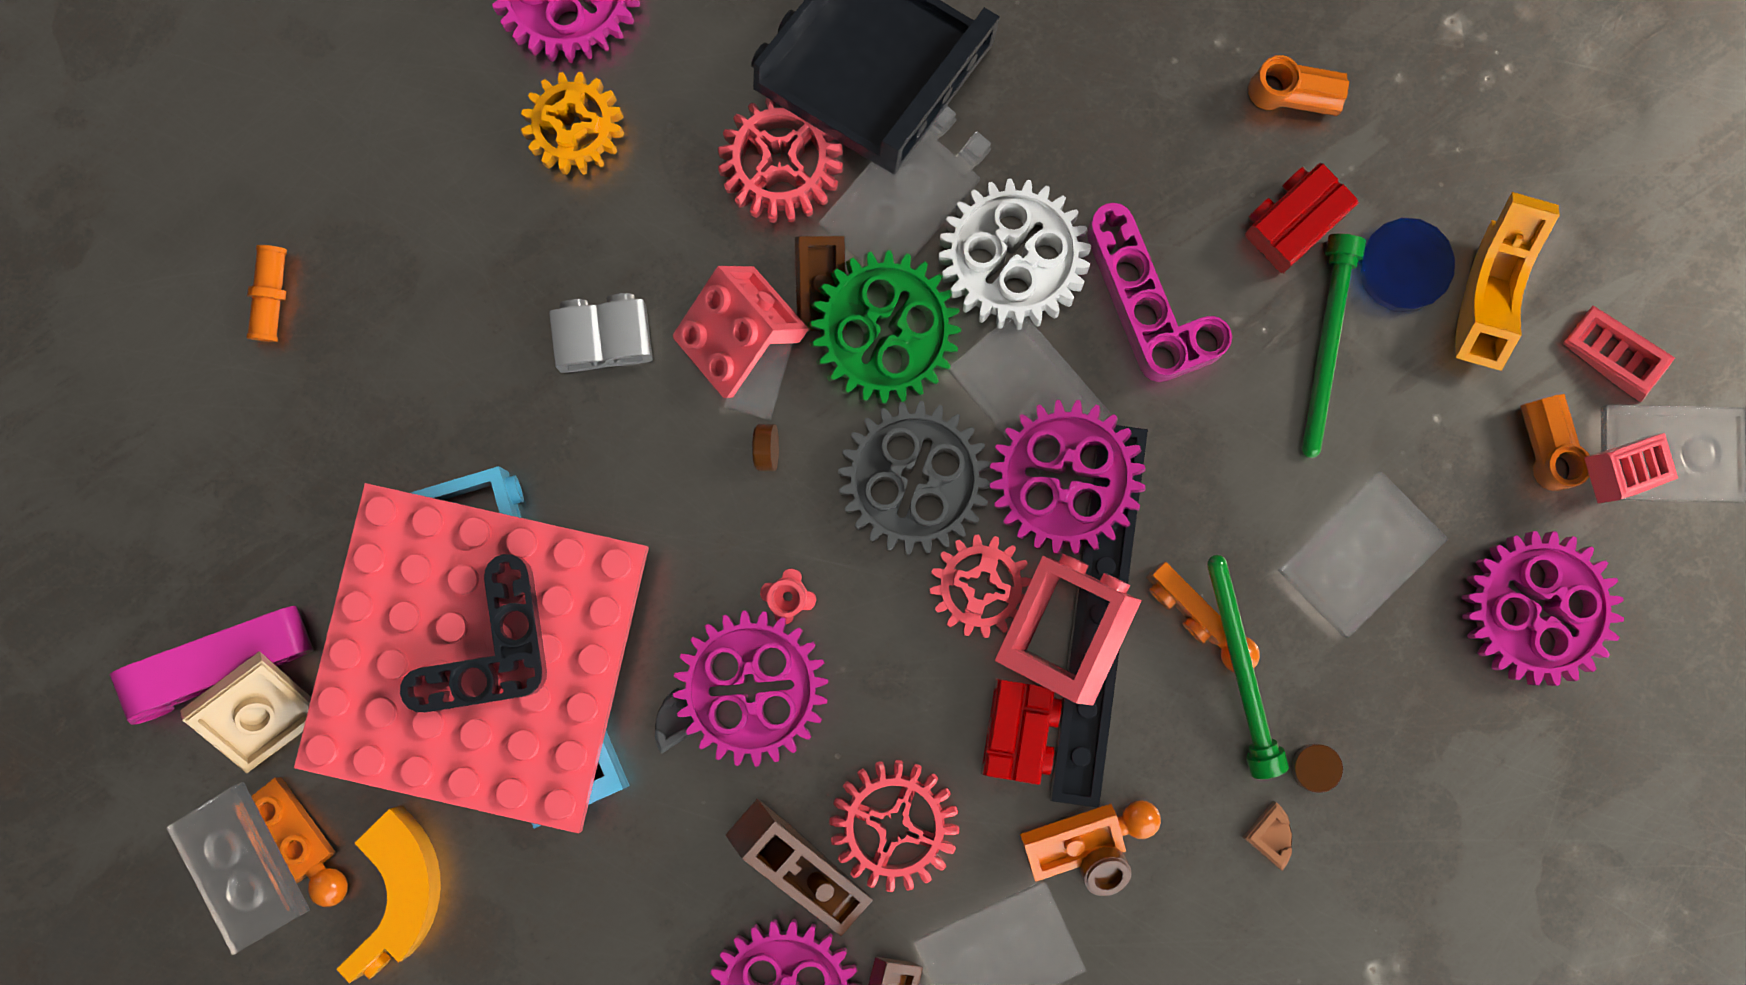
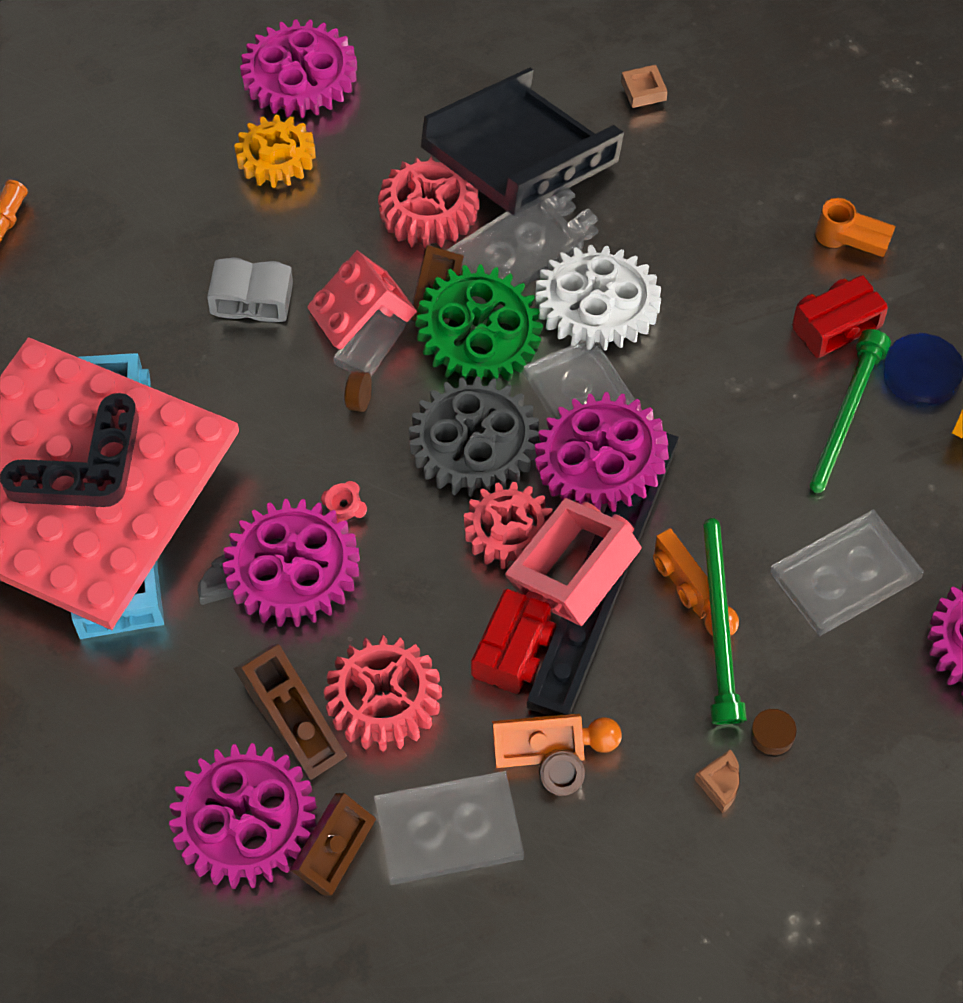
camera: 10 degrees right, 25 degrees down
dark pink beam [1087,203,1232,382] -> none

